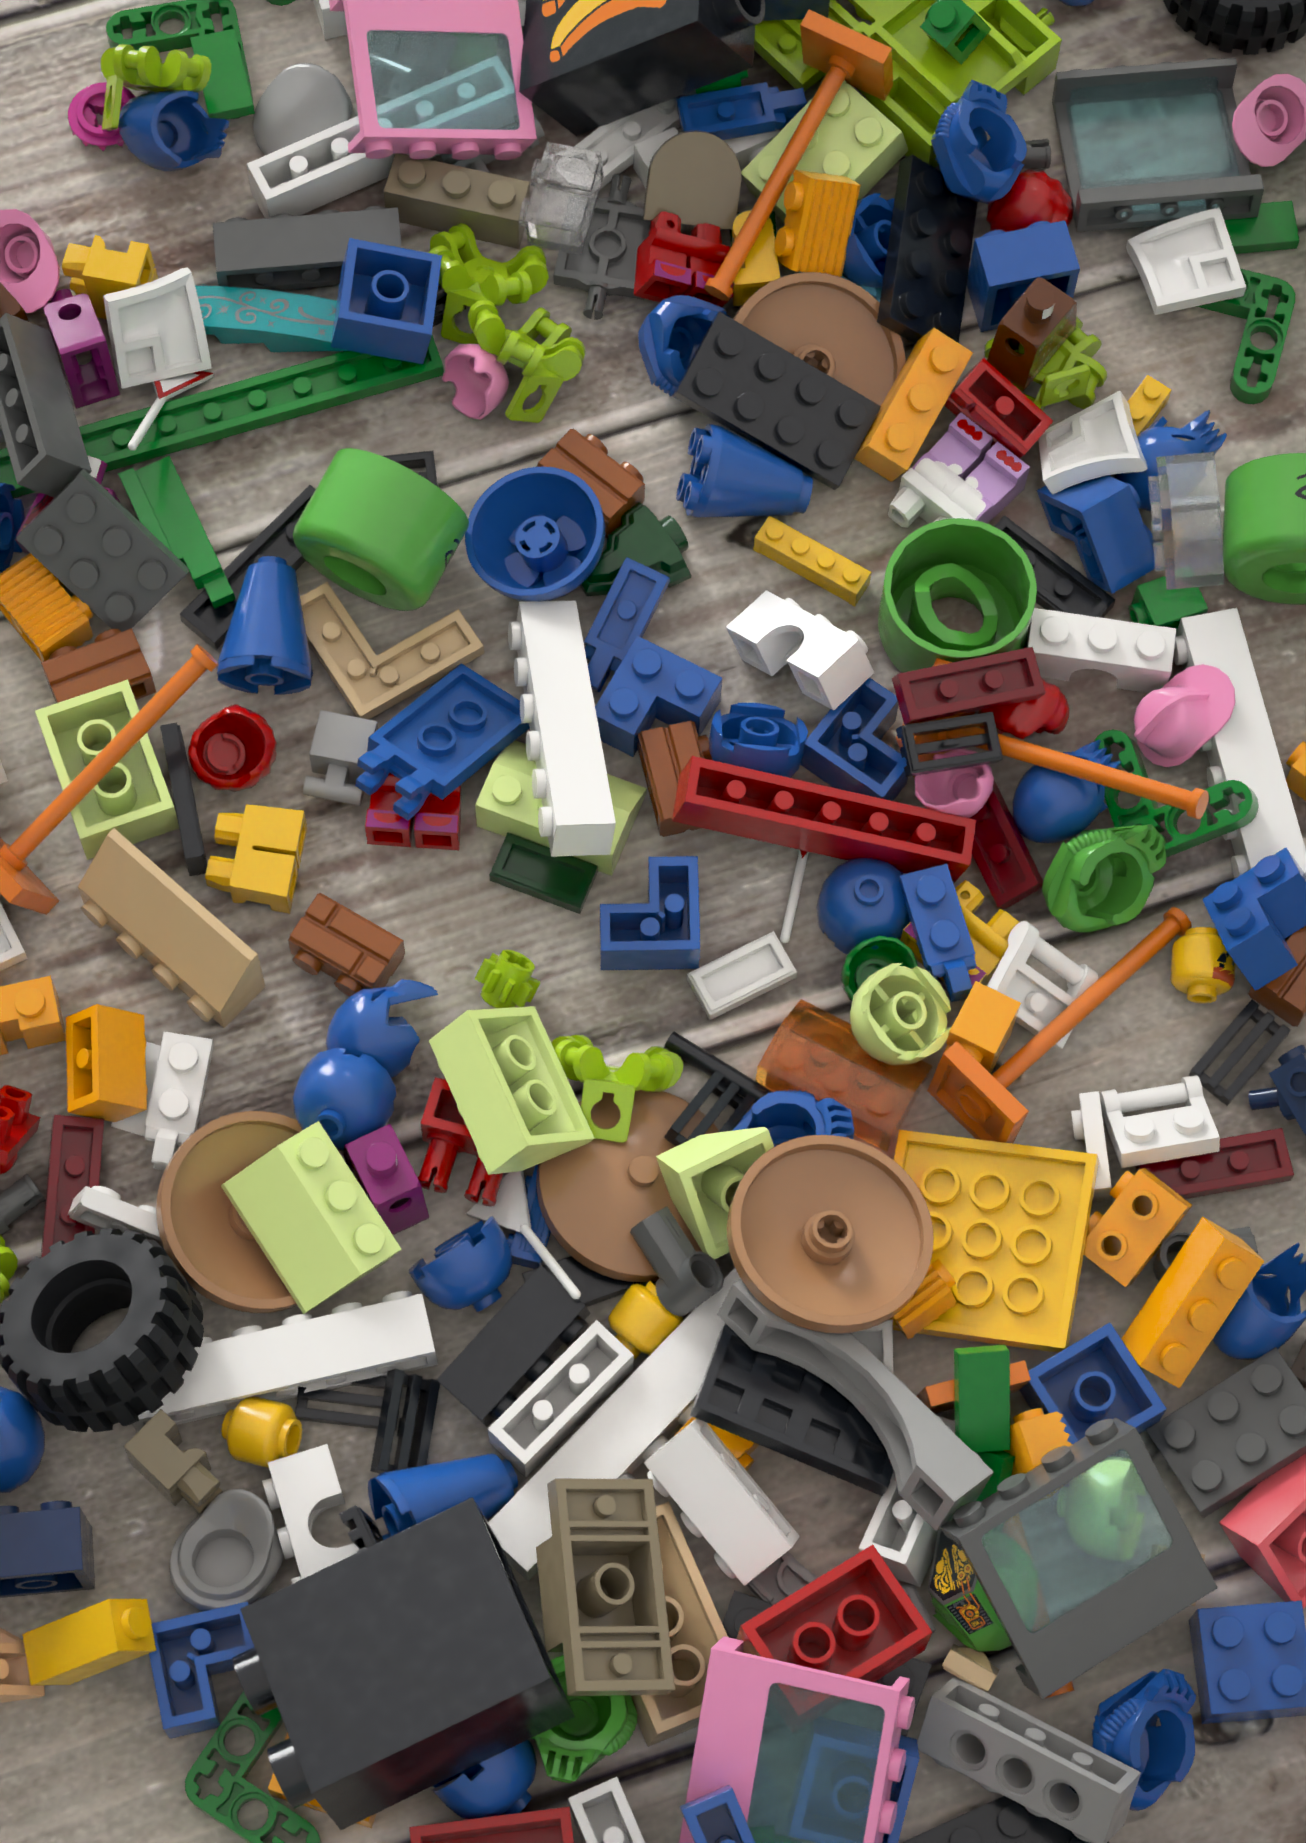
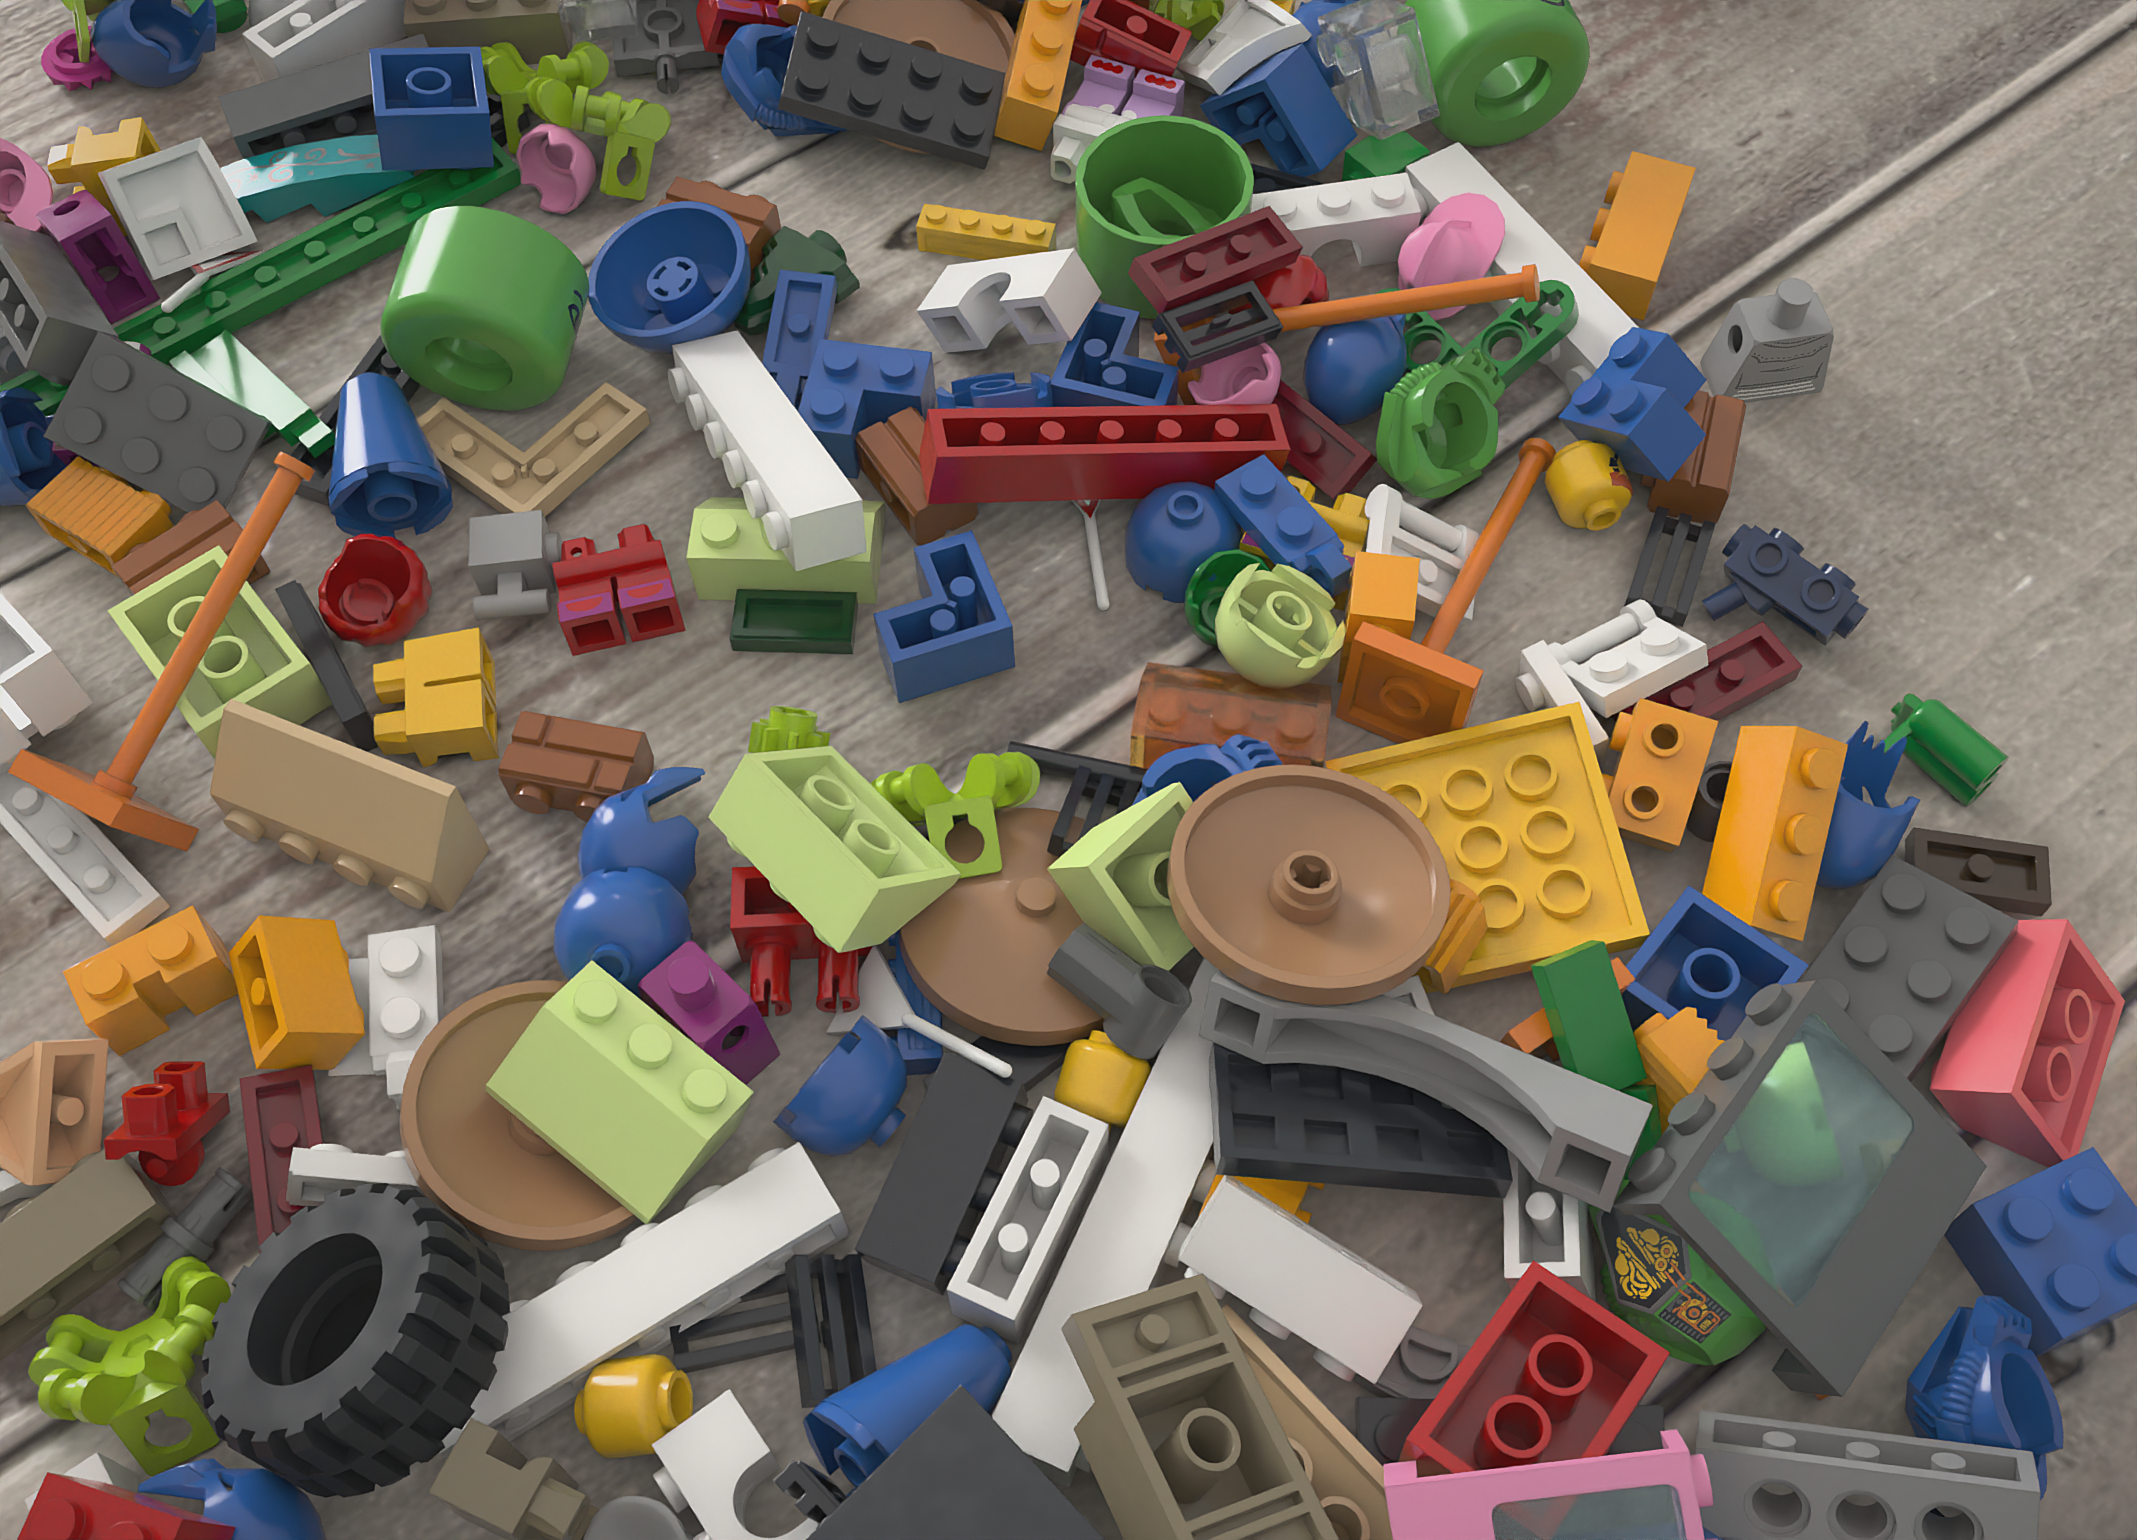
camera: 15 degrees left, 10 degrees down
blue tile [355,663,530,820] -> none
blue cone [676,424,813,518] -> none
white tile [687,931,797,1020] -> none
tan tile [942,1644,1000,1691] -> none

